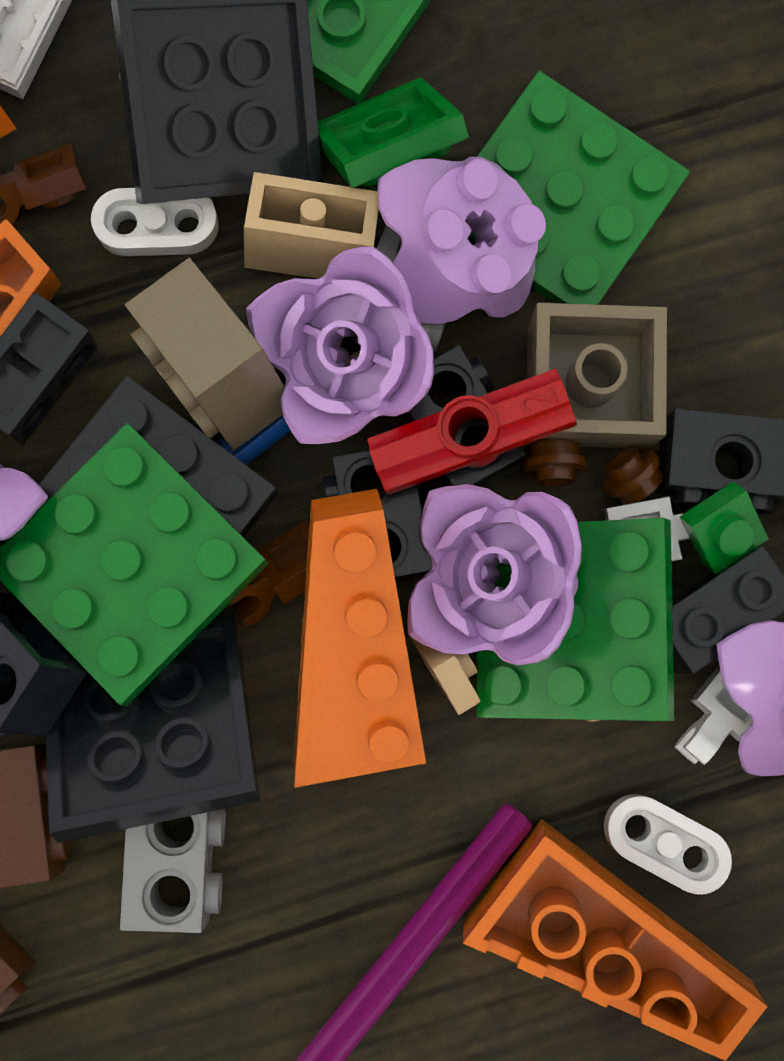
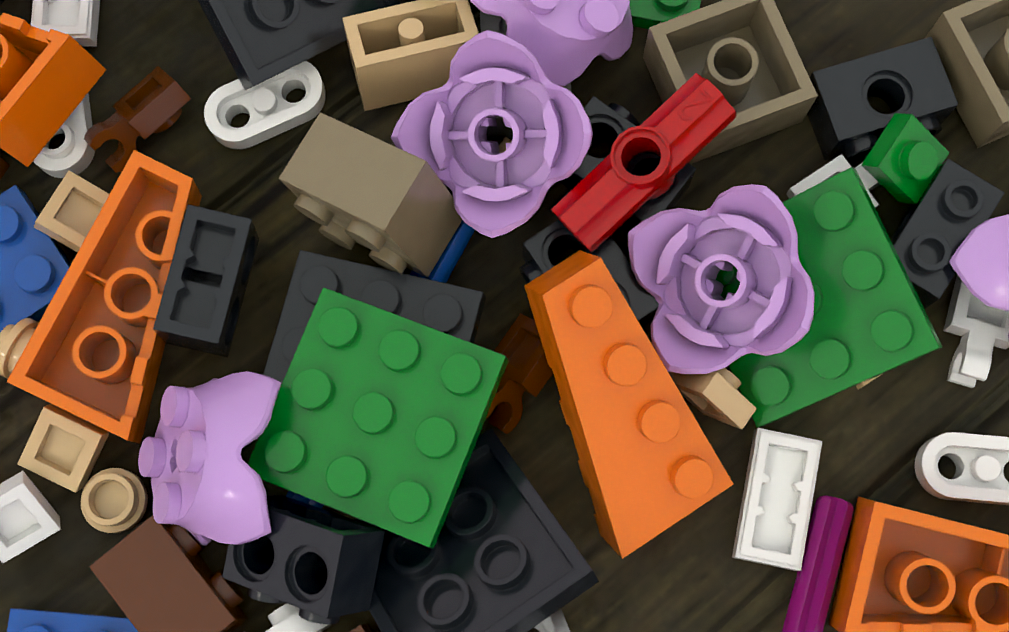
camera: 10 degrees left, 5 degrees down
reddish brown plate [523,439,587,487] -> none
reddish brown plate [602,447,664,505] -> none
none -> white plate [732,428,822,571]

